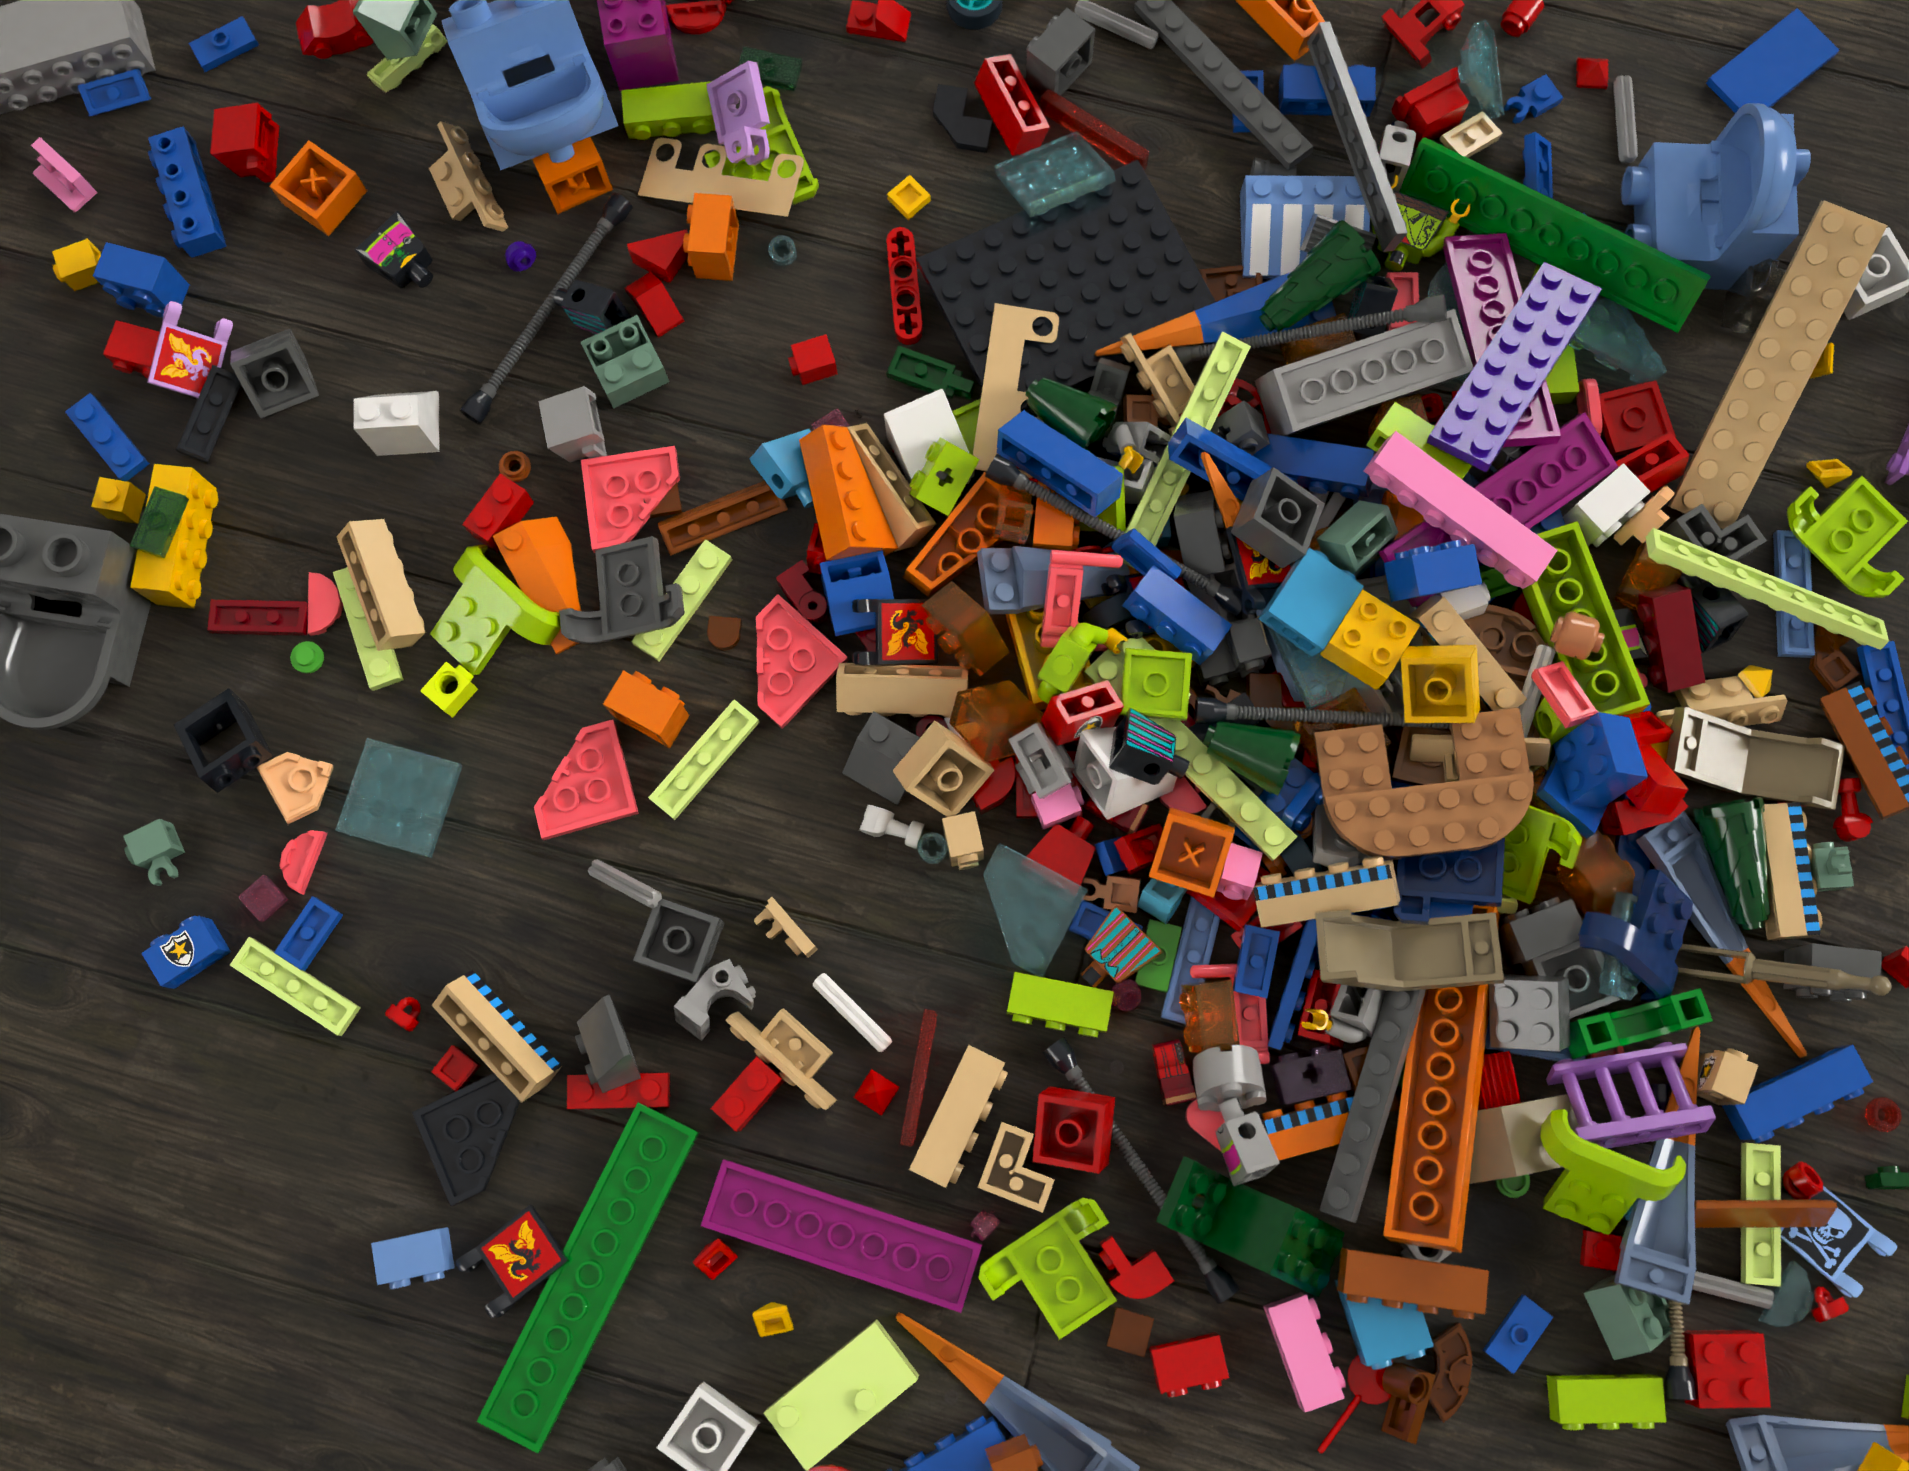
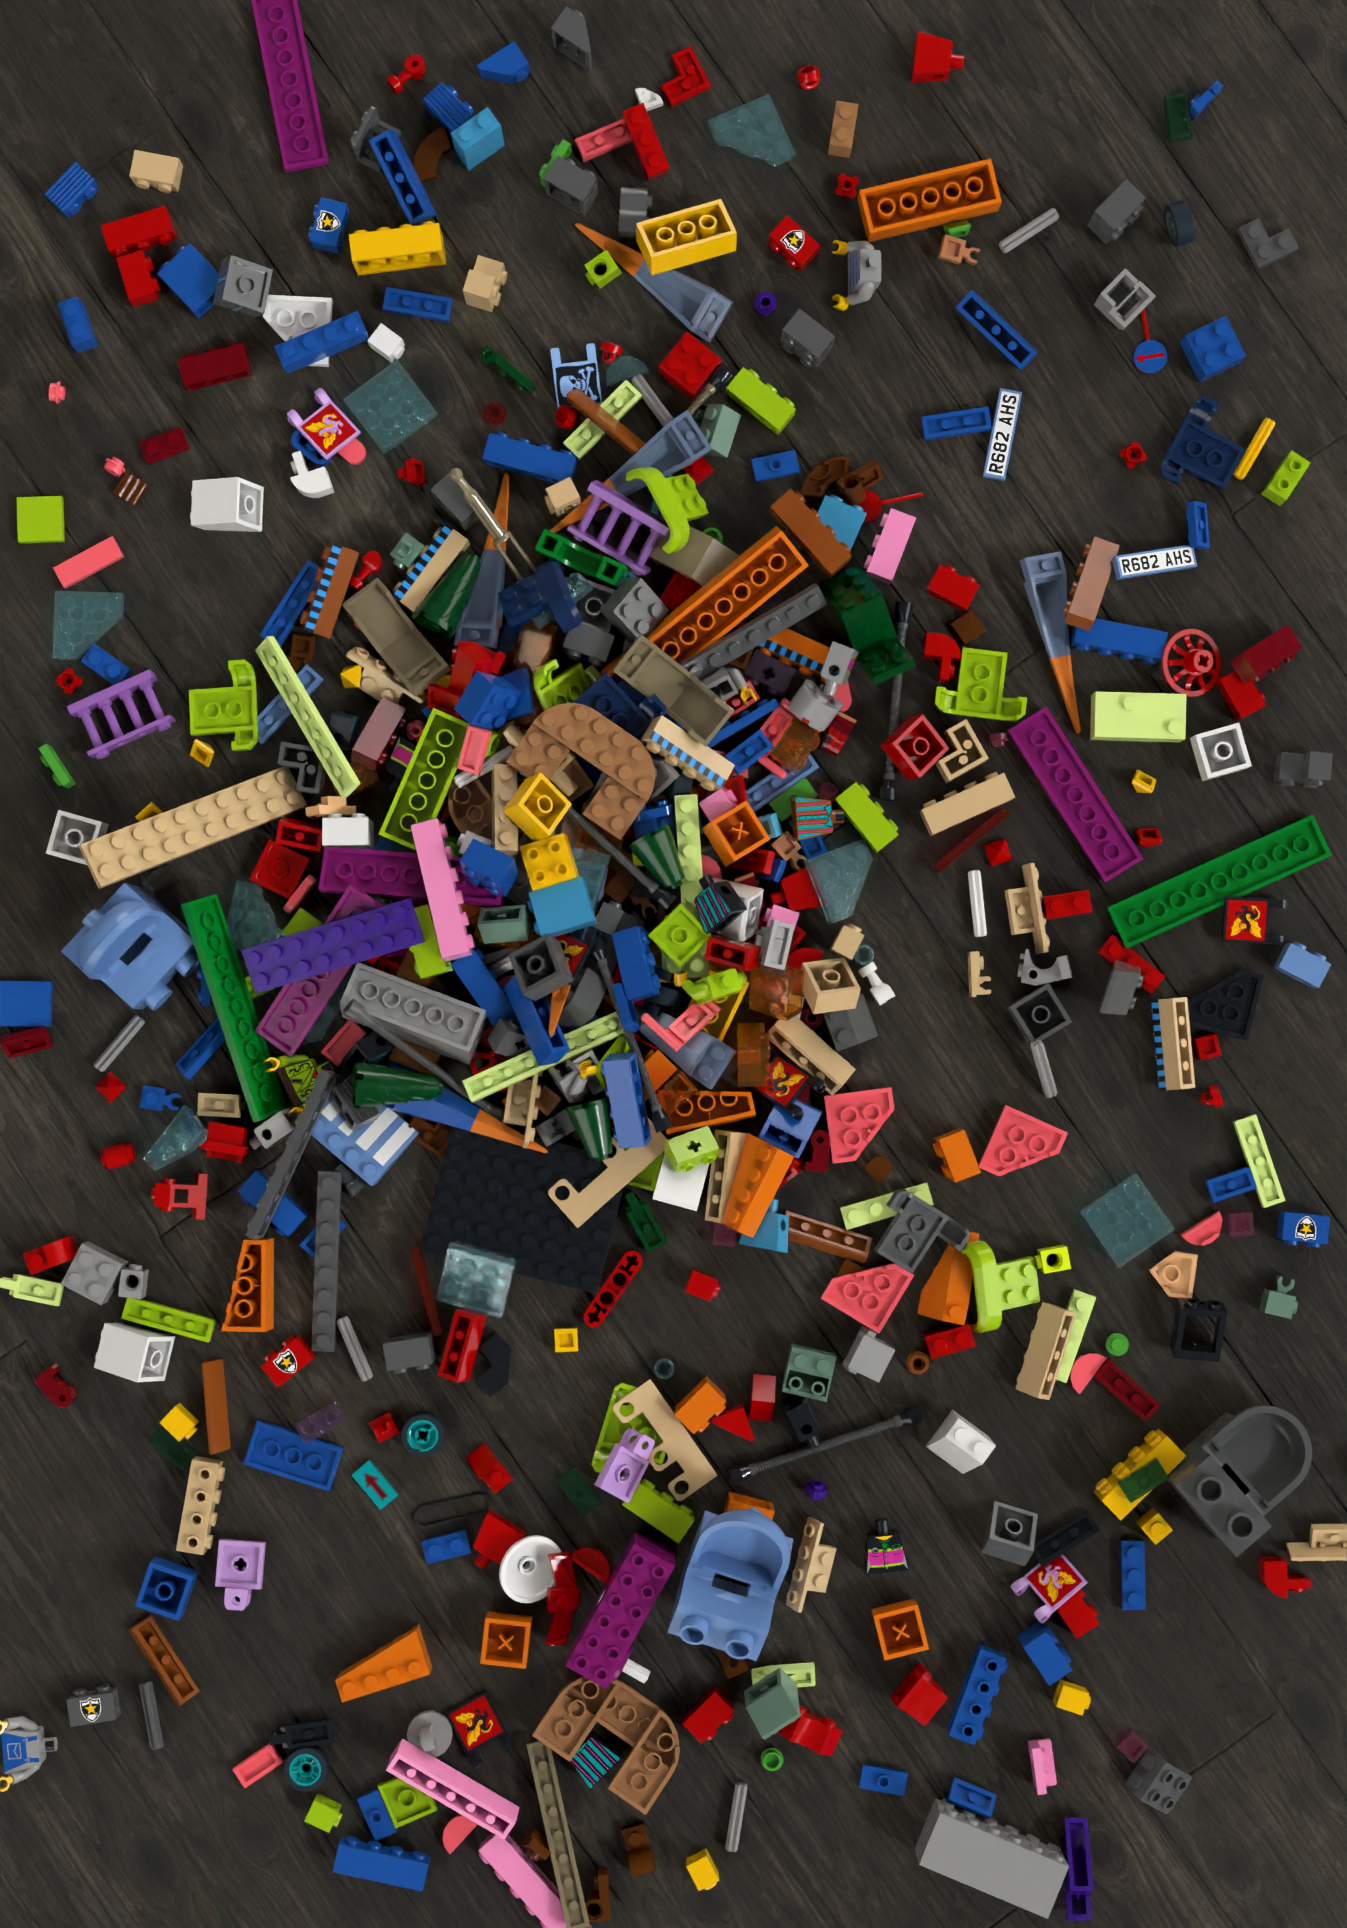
camera: 140 degrees left, 10 degrees up
yellowish green plate [648,700,760,820] -> none
nougat head [1550,612,1605,660] -> none
none -> dark red plate [0,1026,53,1058]

